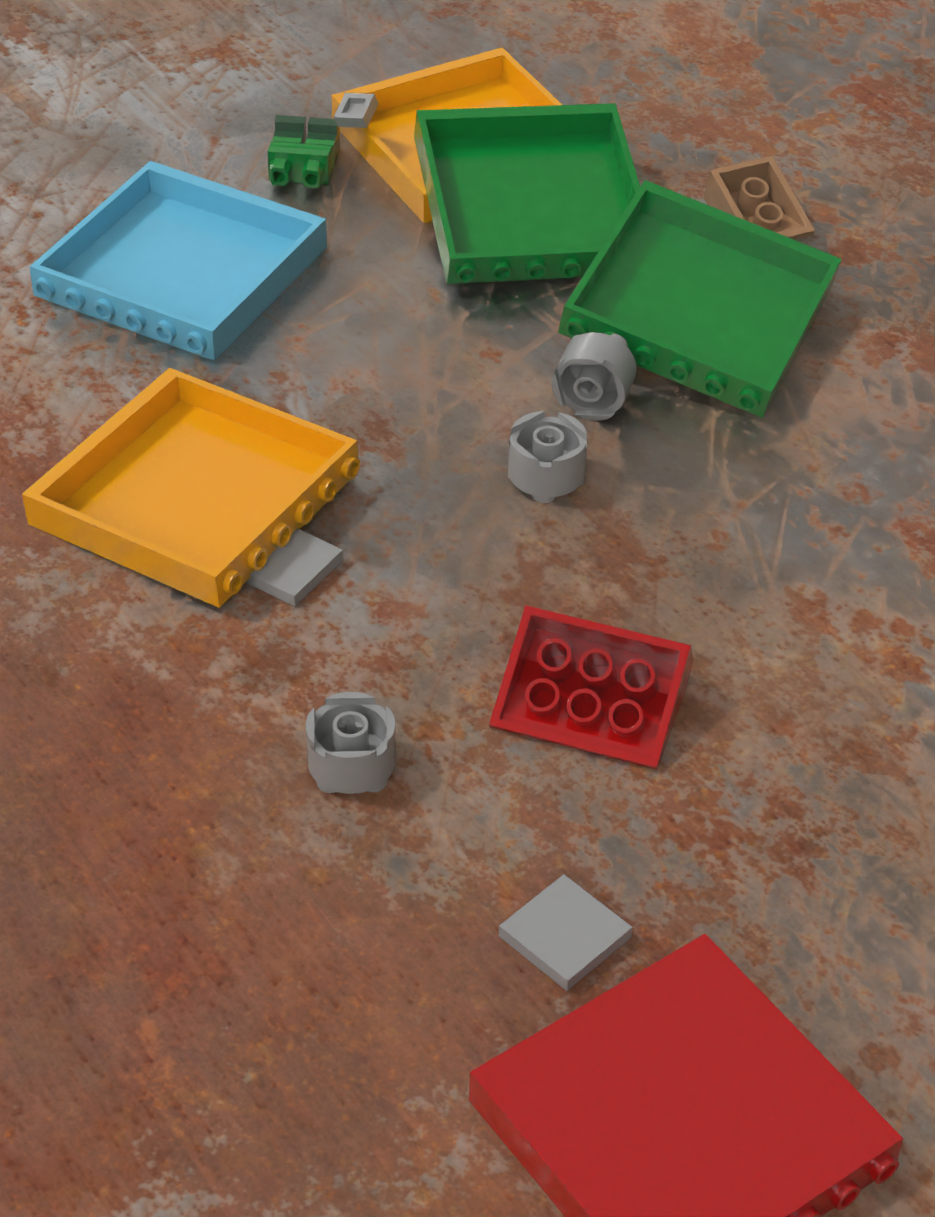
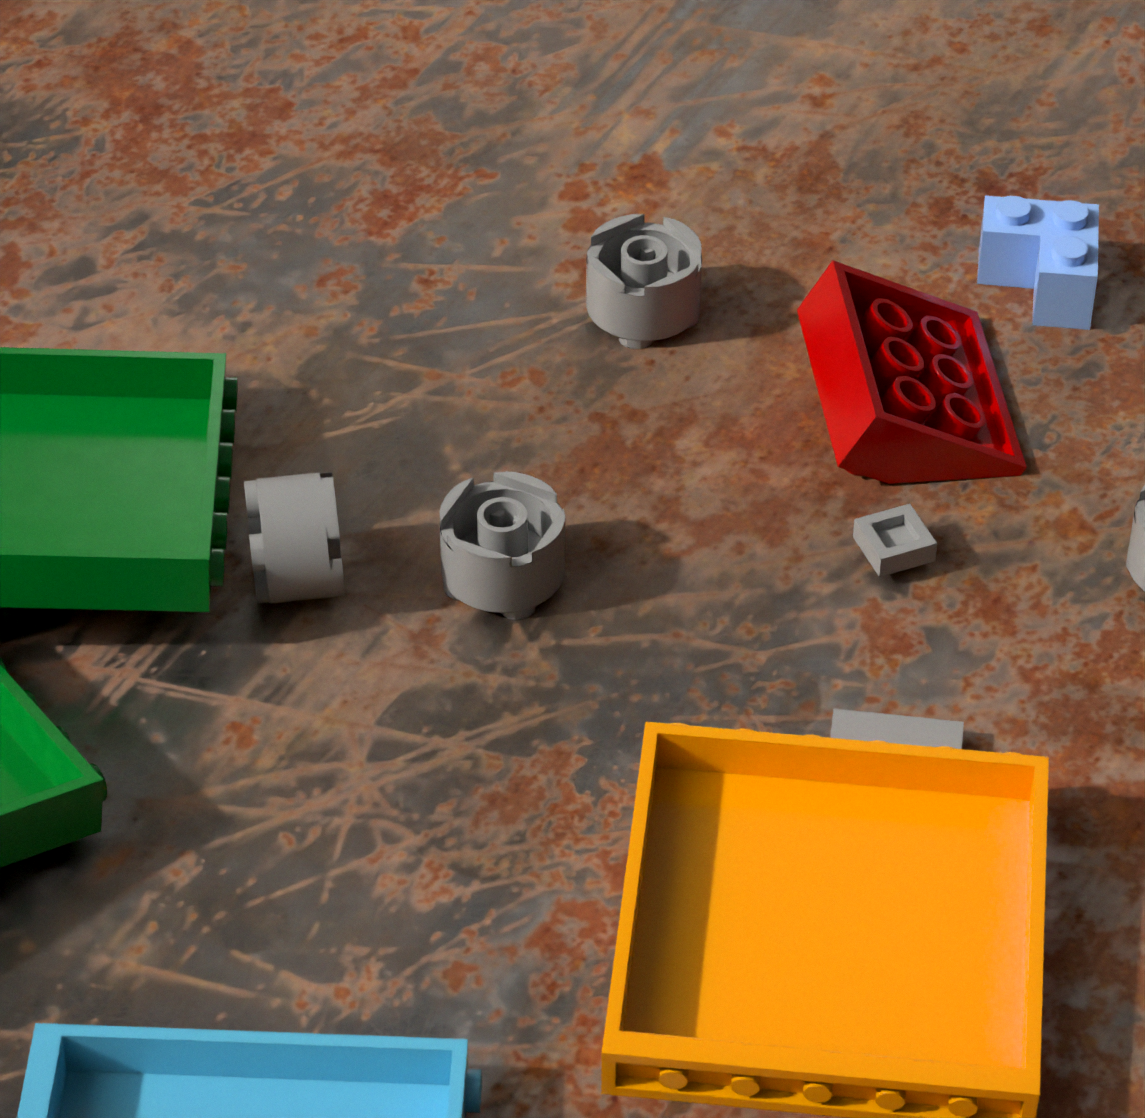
camera: 115 degrees left, 0 degrees up
none -> light grey brick [586,214,702,349]
none -> light grey plate [853,504,937,577]
none -> light blue brick [977,196,1099,330]

